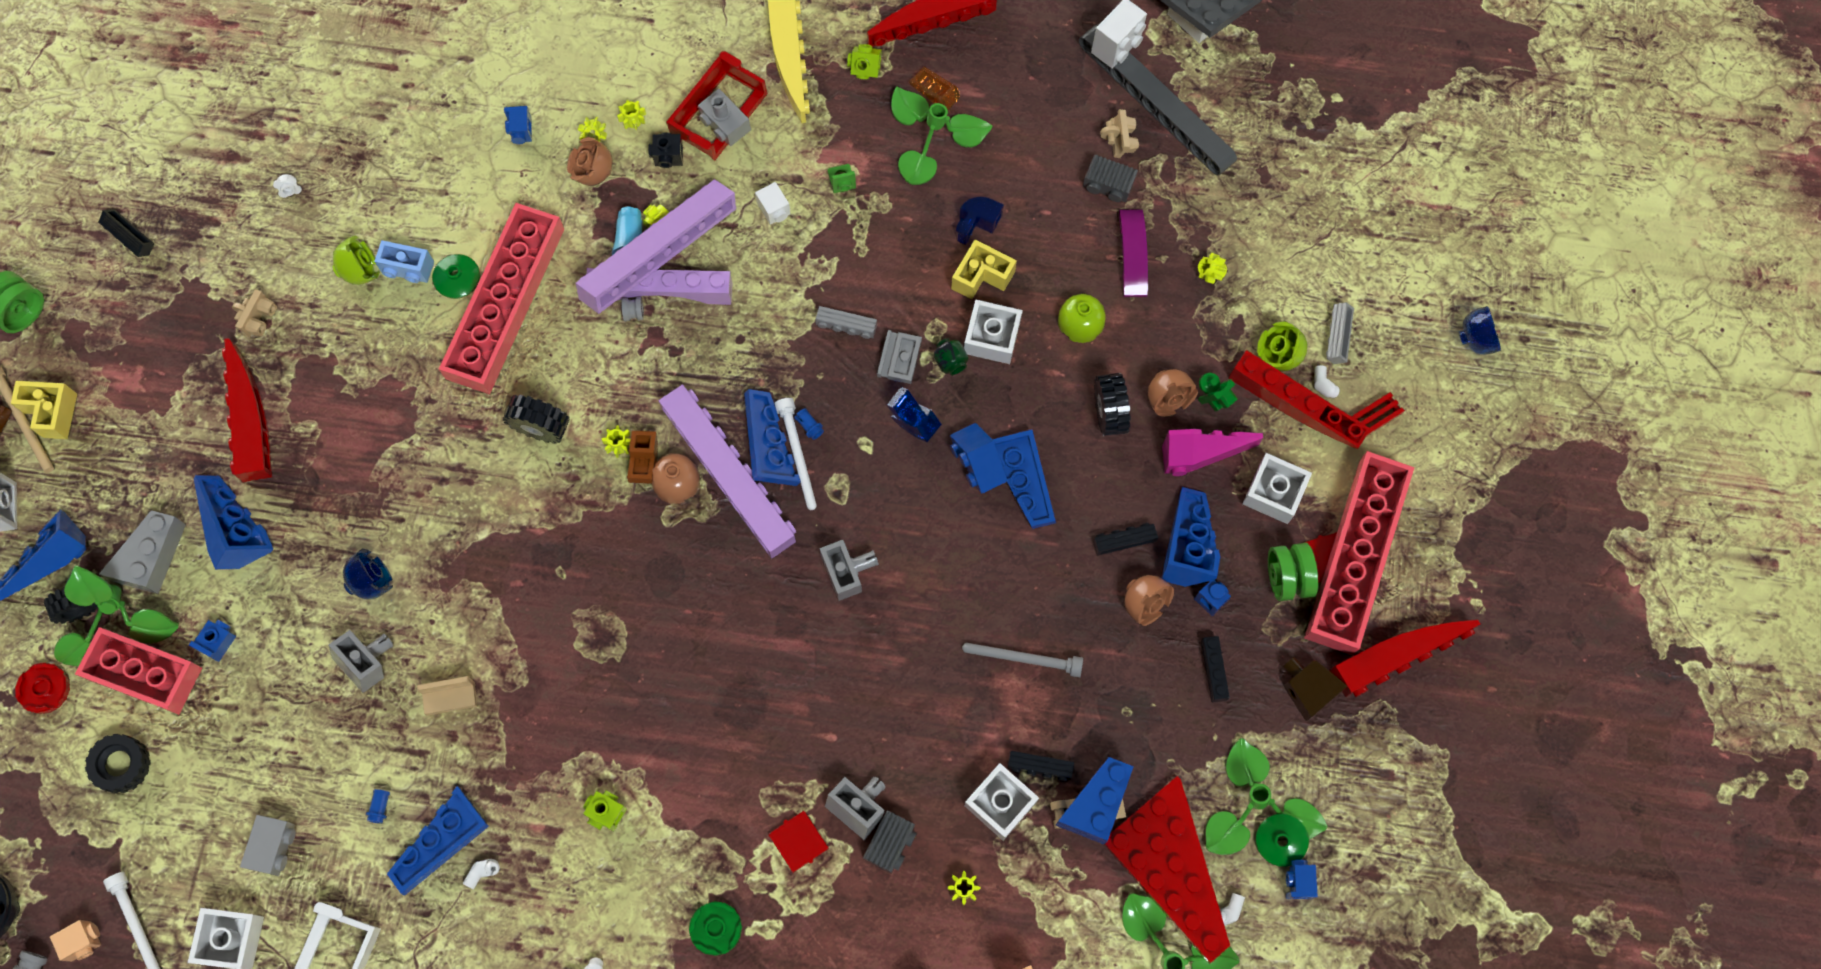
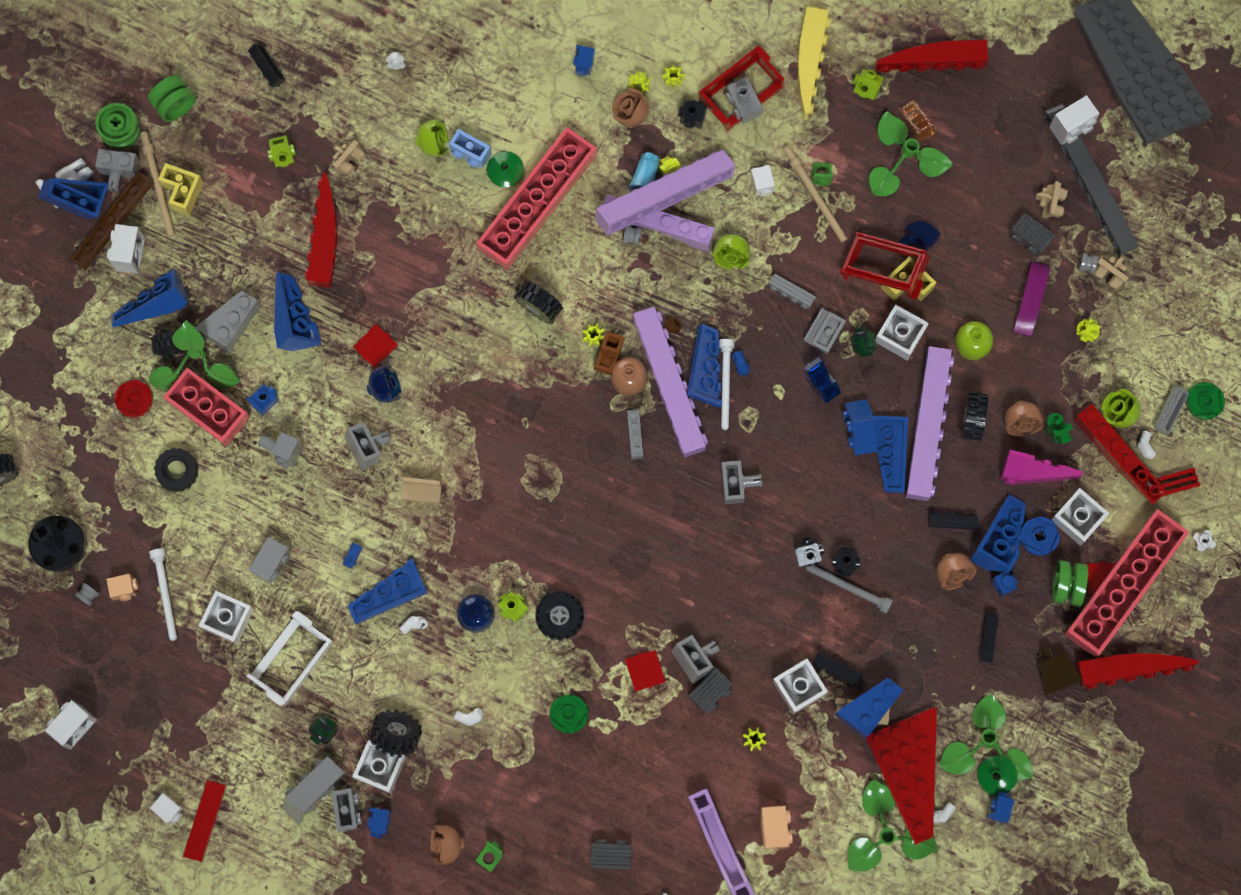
camera: 20 degrees right, 5 degrees up
none -> light grey brick [258,432,303,469]
none -> lime brick [268,135,296,167]
none -> red piece [353,324,398,368]
none -> clear blue cylinder [456,594,495,633]
none -> black wheel [535,591,584,642]
none -> light grey piece [627,410,643,460]
none -> reddish brown plate [665,316,682,335]
none -> lime cylinder [712,234,751,270]
none -> tan bar [783,146,847,243]
none -> brick [794,537,824,567]
none -> black brick [832,547,860,576]
none -> red piece [839,232,930,300]
none -> lavender brick [905,346,954,501]
none -> blue plate [1020,517,1060,556]
none -> light grey wheel [1078,253,1098,274]
none -> tan hips [1094,256,1129,290]
none -> green tile [1185,382,1225,420]
none -> white plate [1193,530,1216,552]

